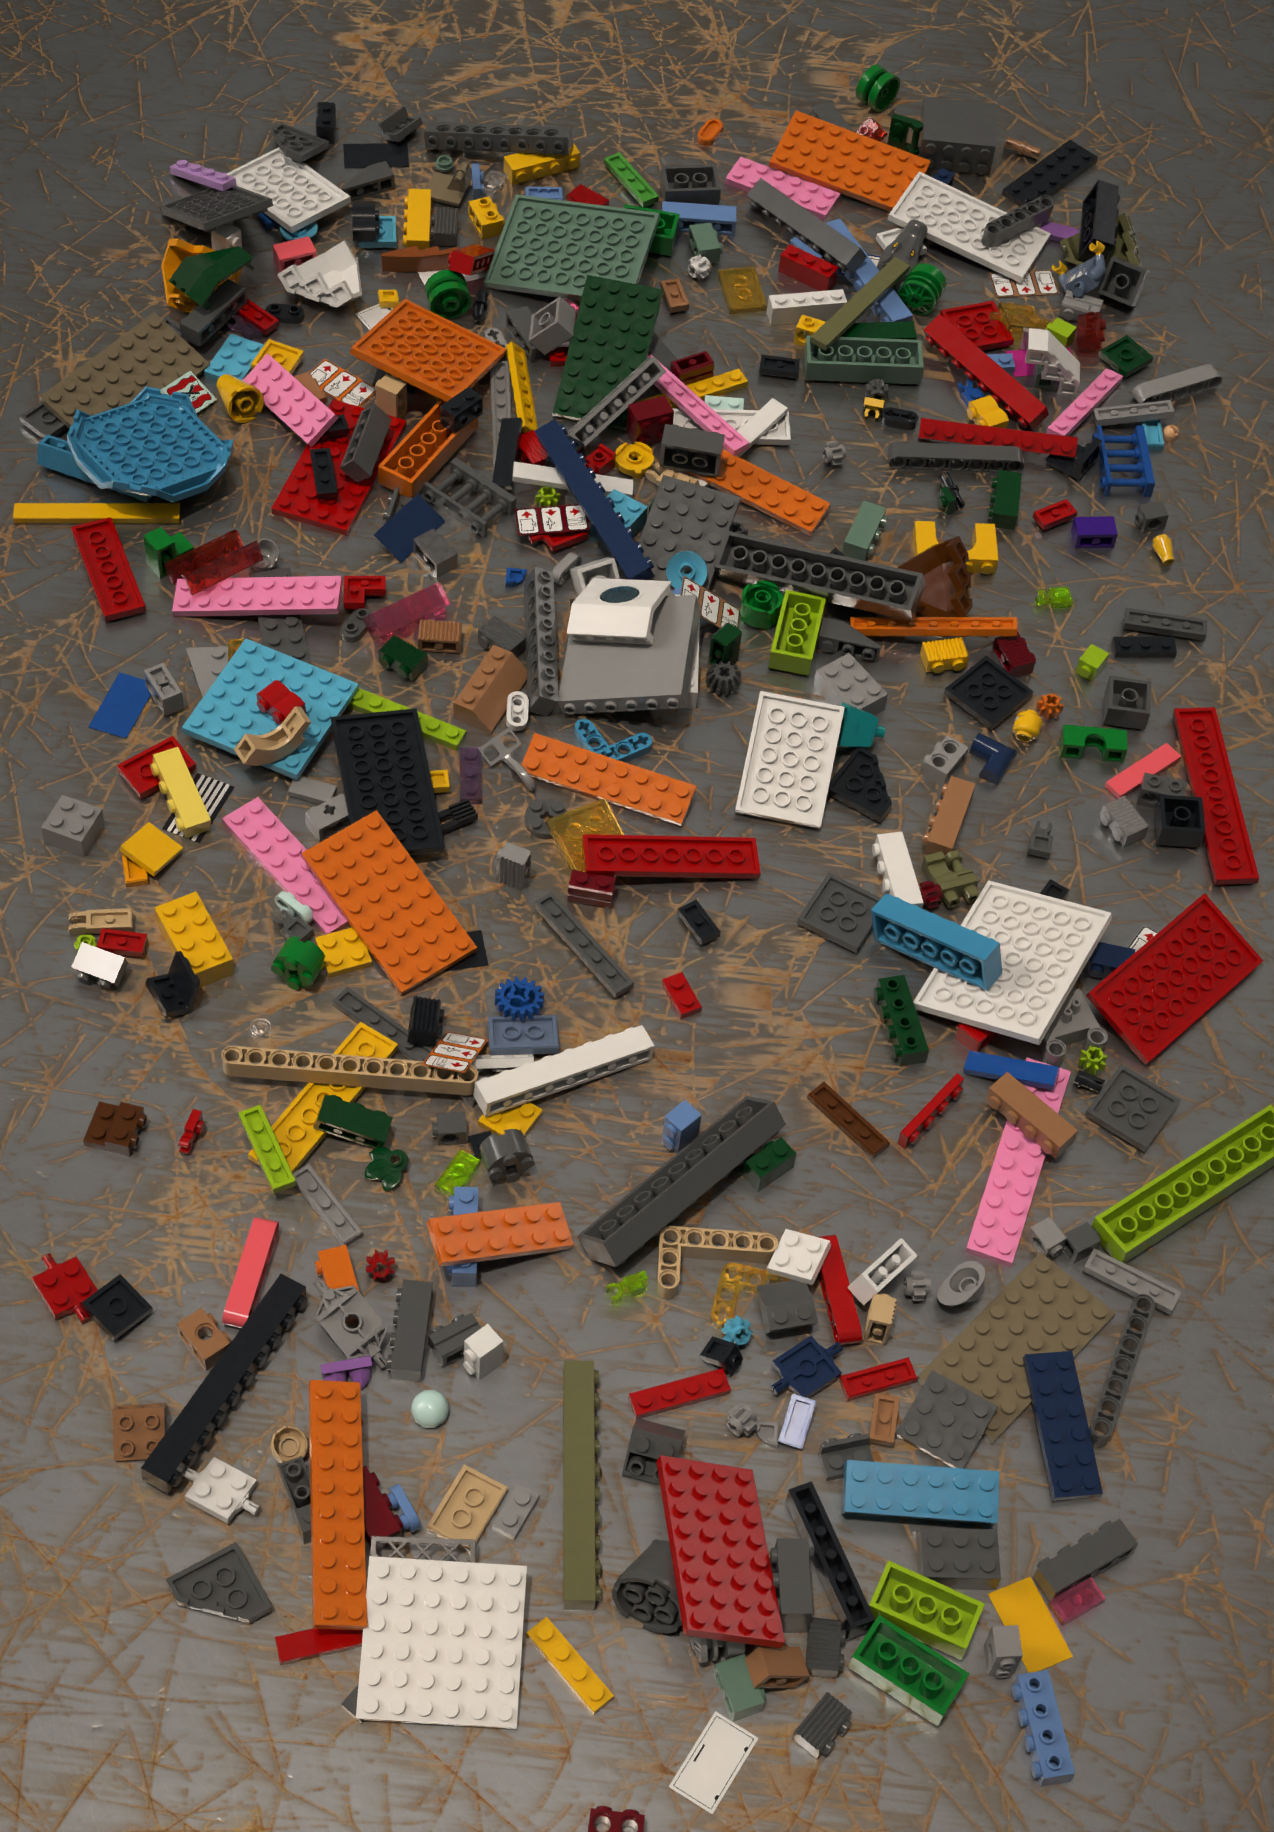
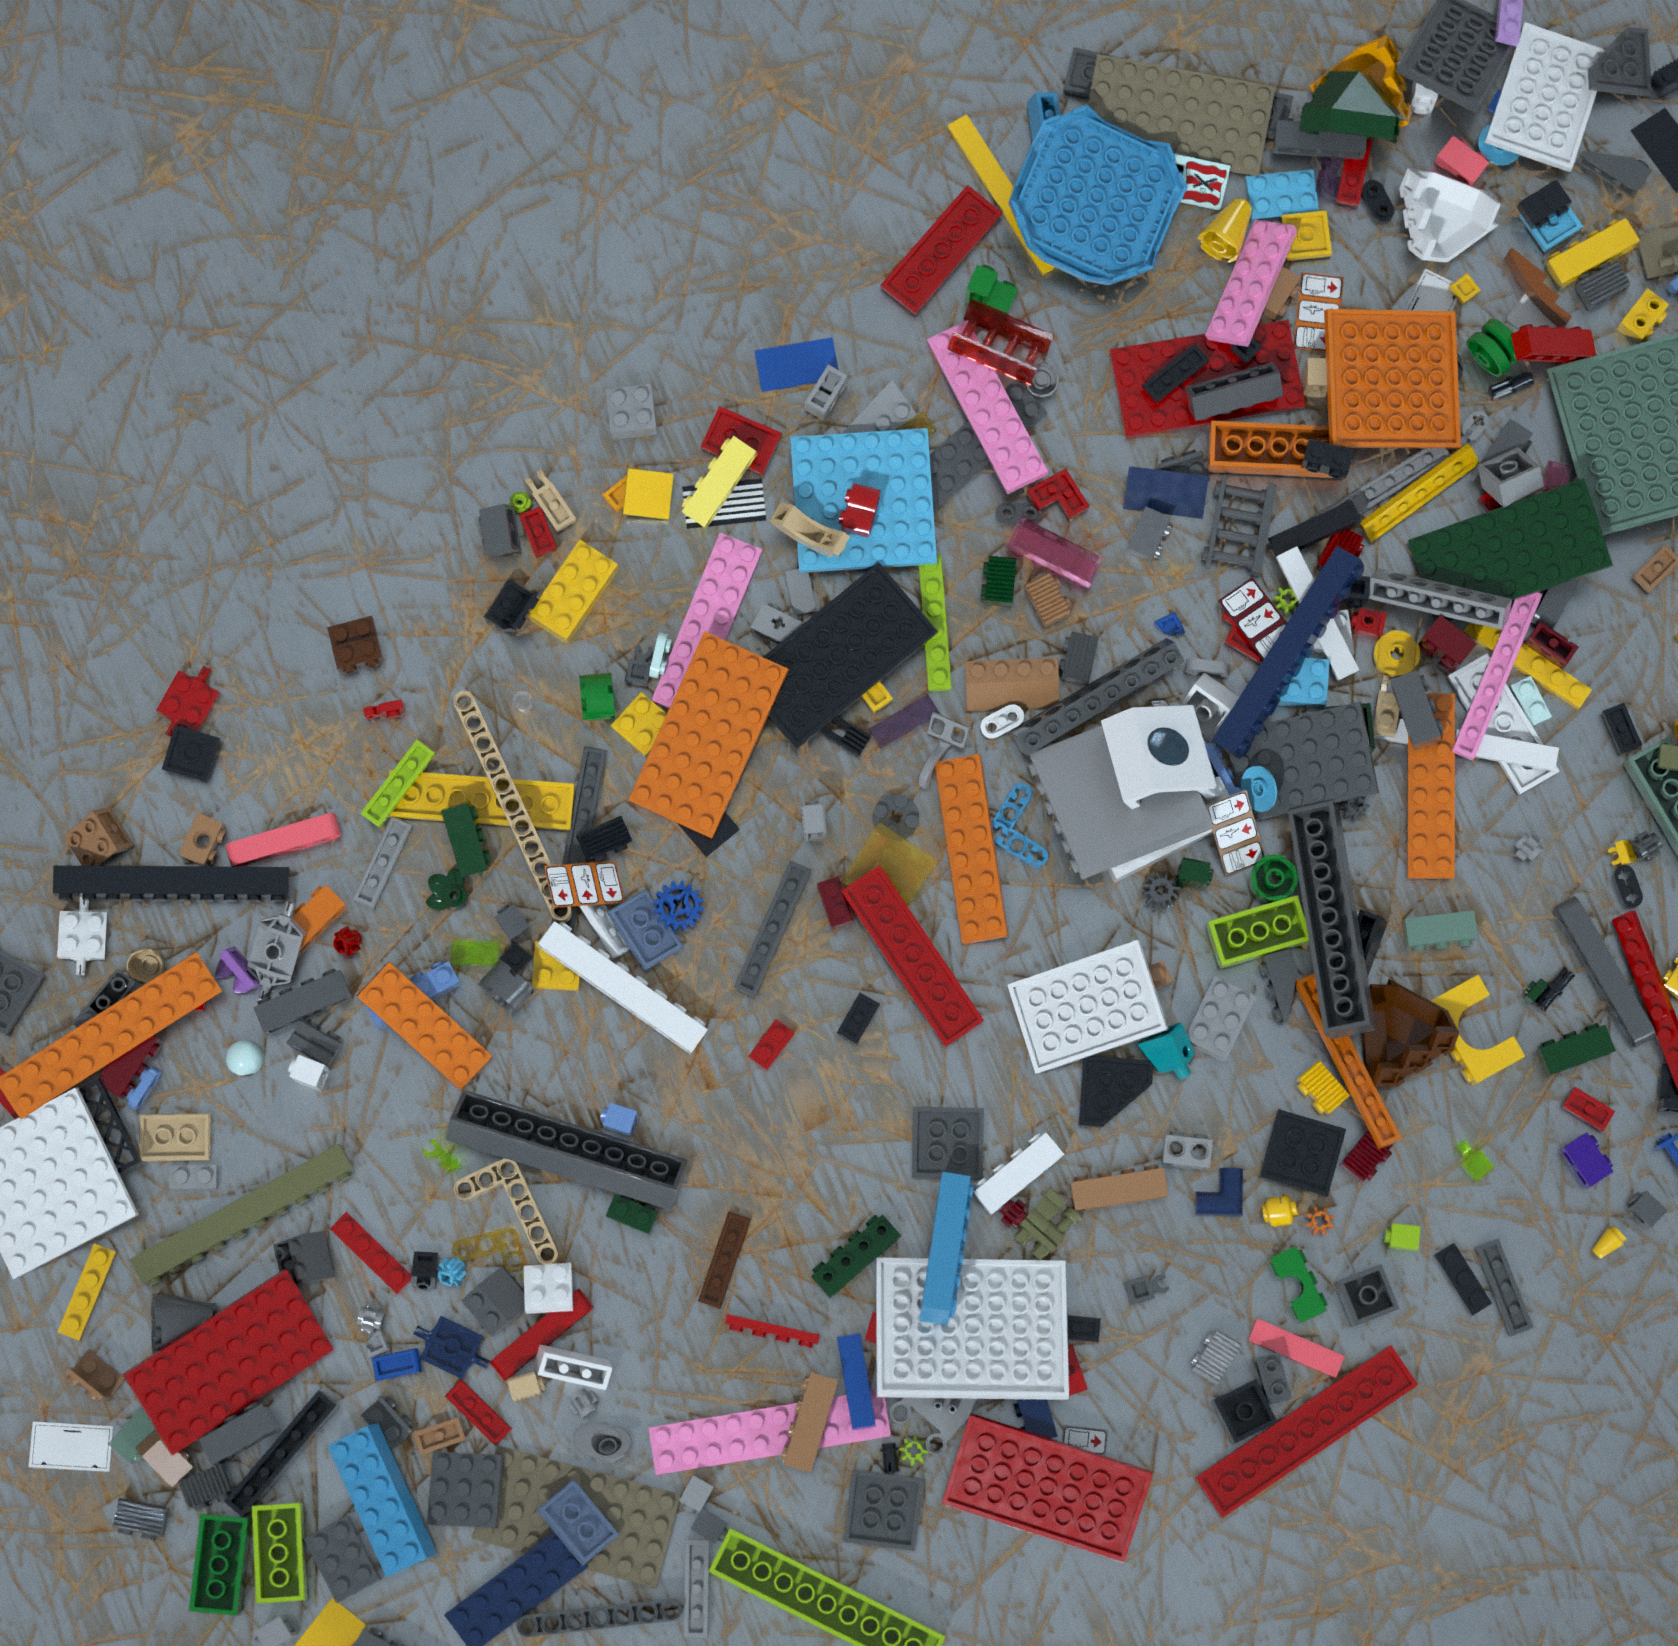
camera: 65 degrees right, 25 degrees up
none -> medium nougat bracket [64,1349,125,1402]
none -> sand blue tile [536,1479,620,1566]

